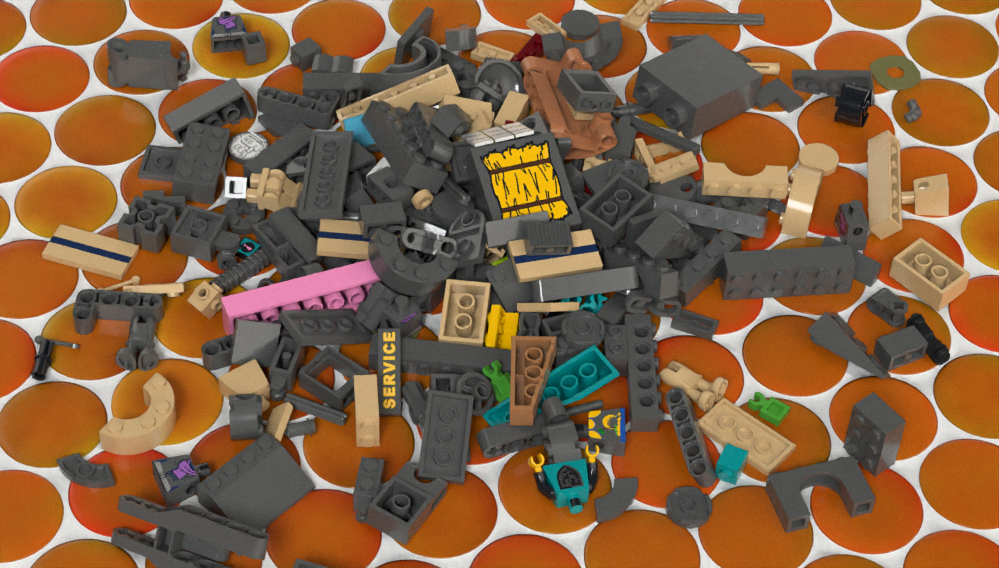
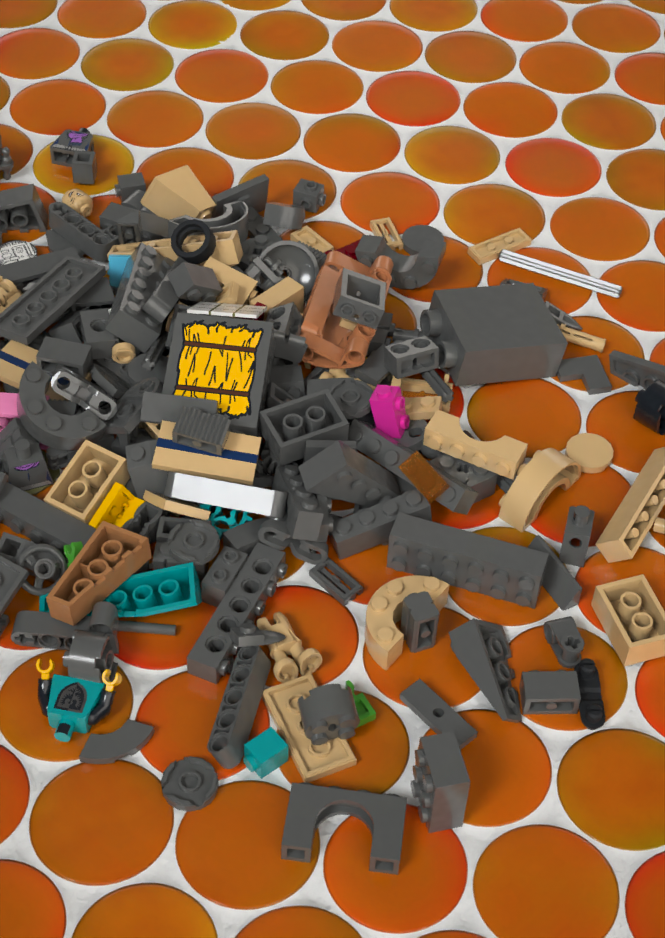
camera: 25 degrees right, 0 degrees up
dark grey torso [574,408,626,457] -> none
none -> tan head [62,188,93,217]
none -> tan slope [140,165,216,219]
none -> black tyre [171,219,216,264]
none -> dark grey plate [230,623,286,647]
none -> dark grey brick [293,178,326,213]
none -> dark grey brick [297,684,360,745]
none -> tan brick [364,575,450,671]
none -> dark pink brick [369,385,410,439]
none -> dark grey brick [384,335,439,379]
none -> clear orange tile [398,451,449,503]
none -> dark grey tile [399,679,478,750]
none -> dark grey brick [400,591,439,653]

